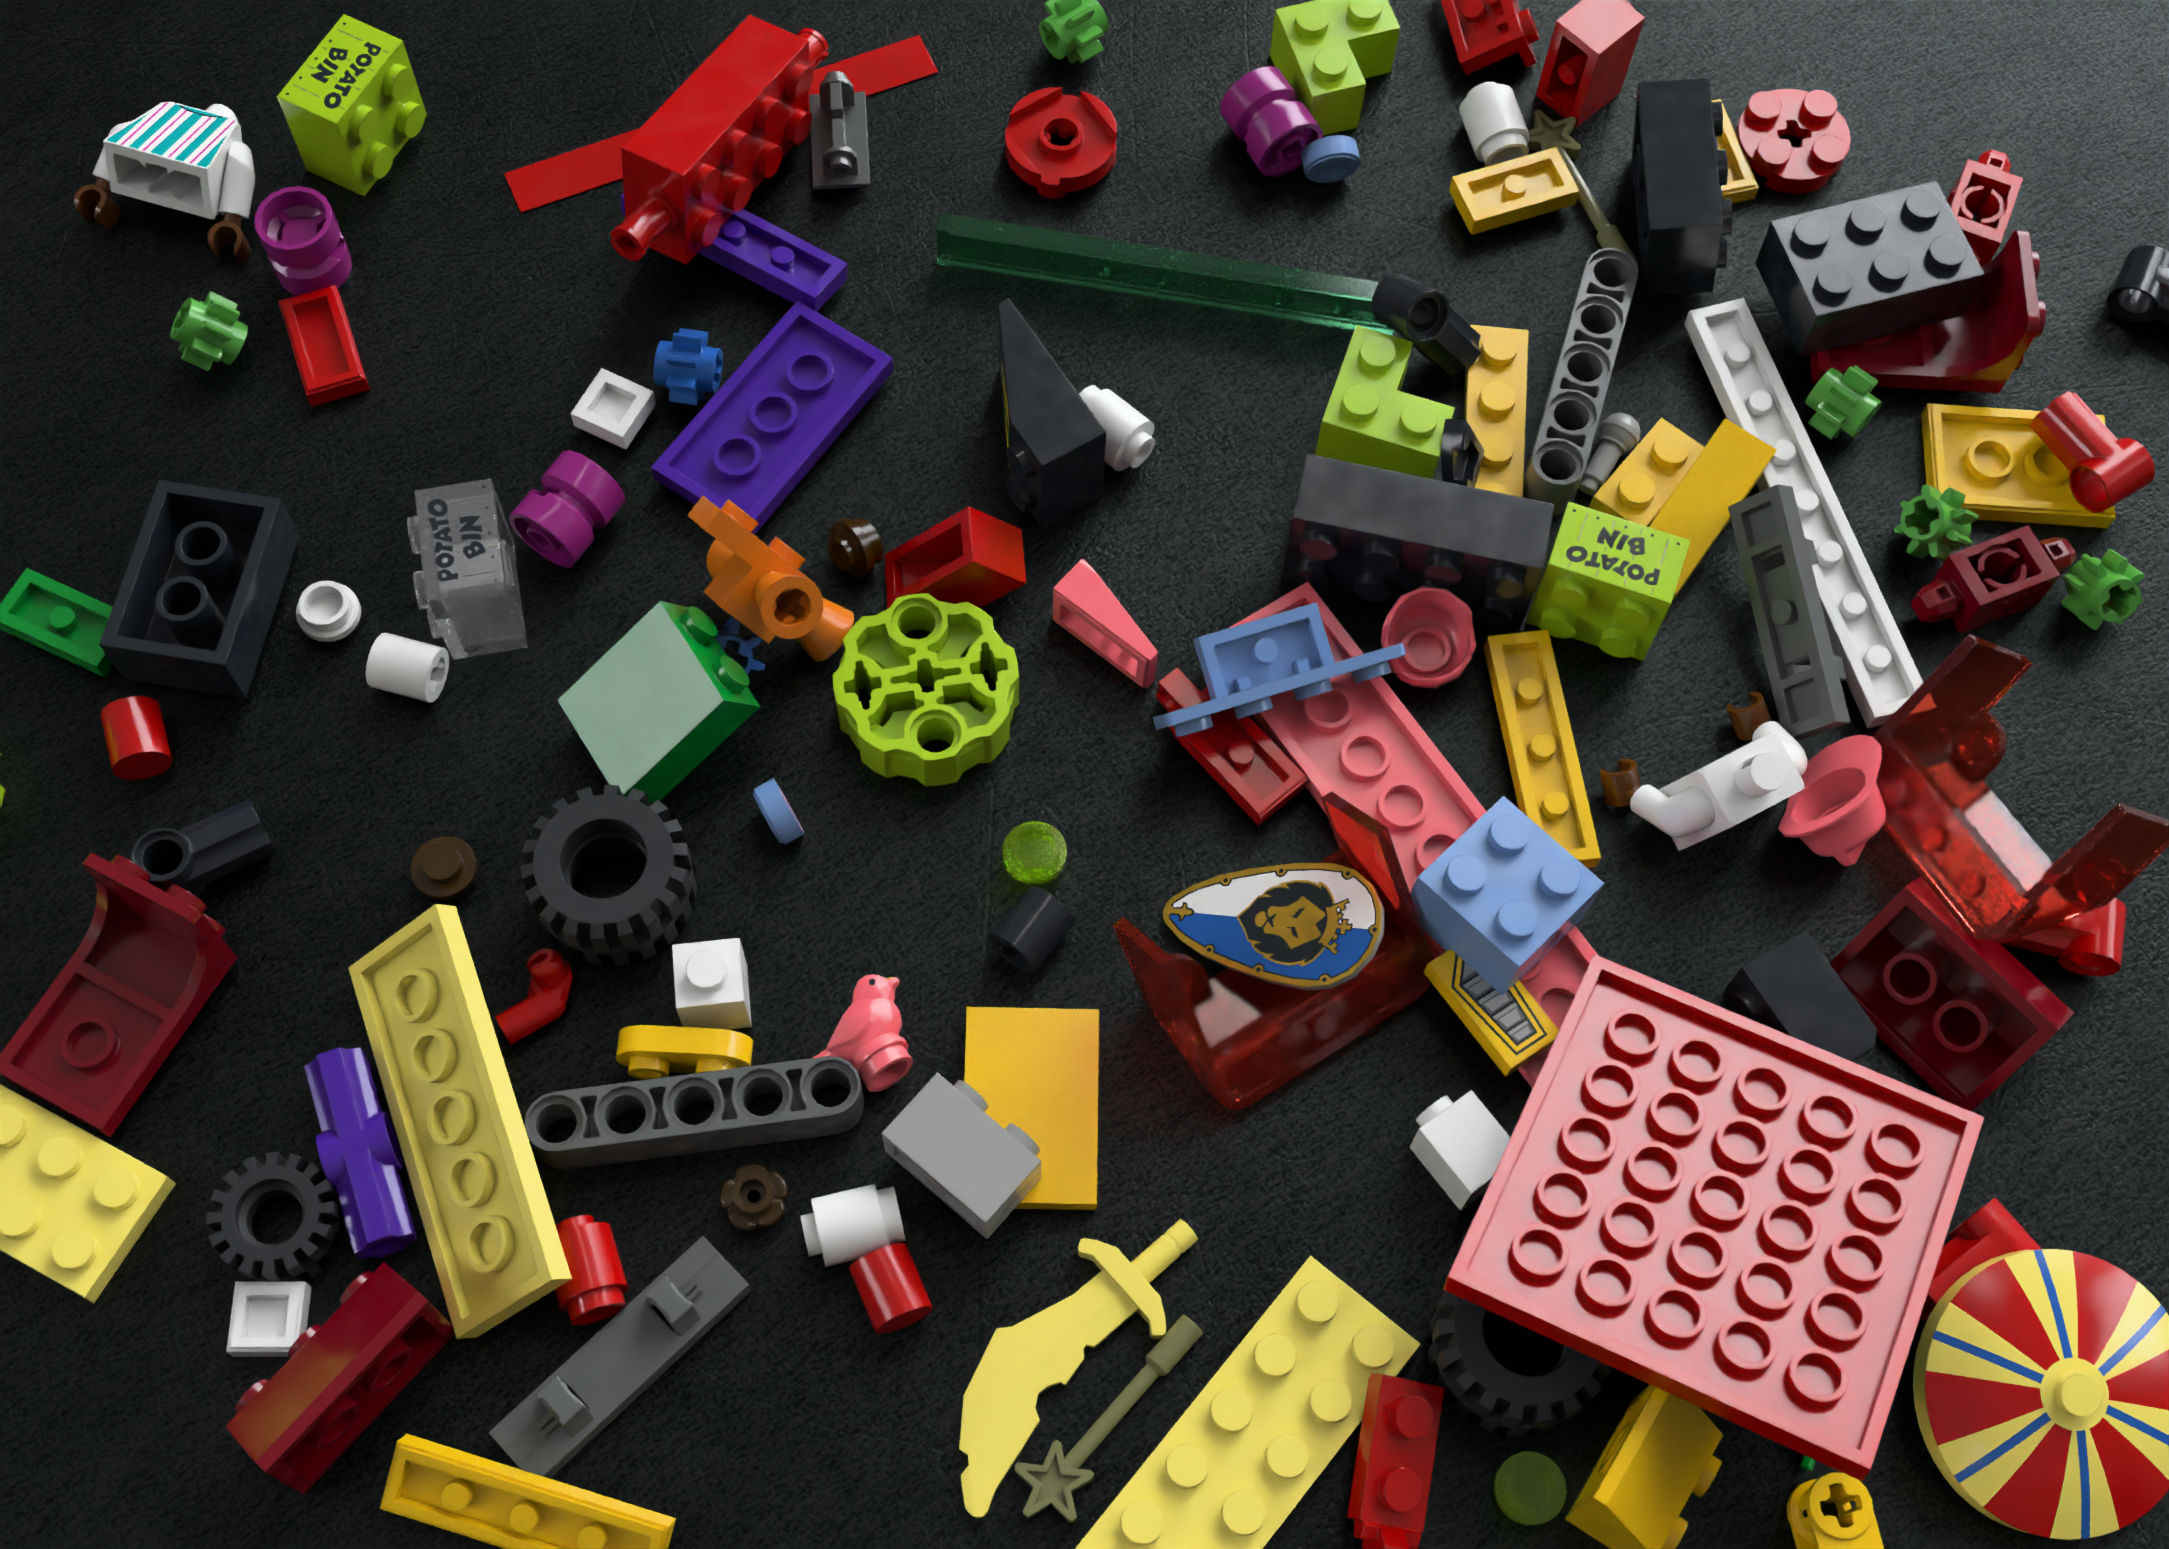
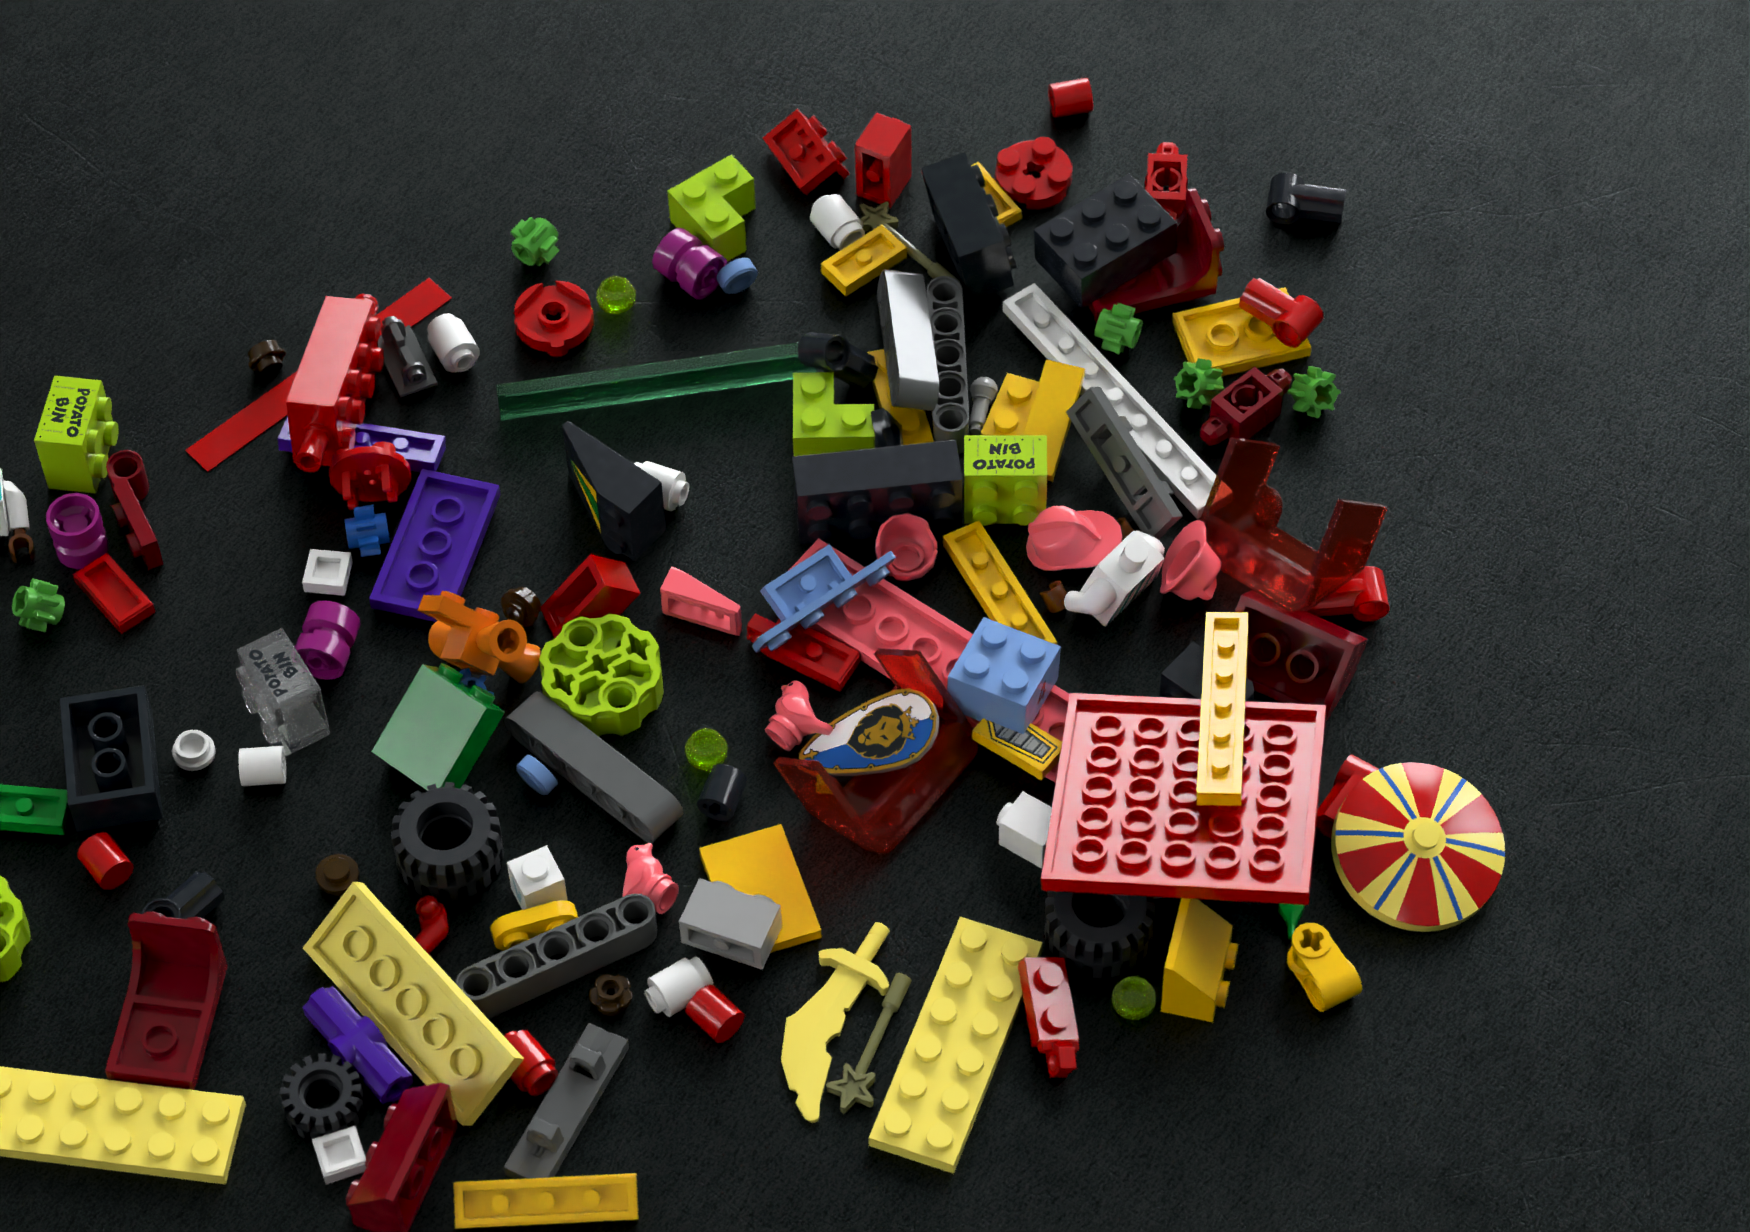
camera: 15 degrees left, 10 degrees down
none -> dark red plate [106,450,164,570]
none -> dark brown plate [248,340,286,375]
none -> red plate [329,441,411,510]
none -> white brick [427,314,480,372]
none -> dark grey beam [504,691,684,843]
none -> clear neon green plate [596,276,636,313]
none -> coral animal [765,680,833,751]
none -> beam [877,269,939,411]
none -> coral piece [1026,506,1123,571]
none -> red piece [1048,78,1093,118]
none -> yellow plate [1197,612,1249,806]

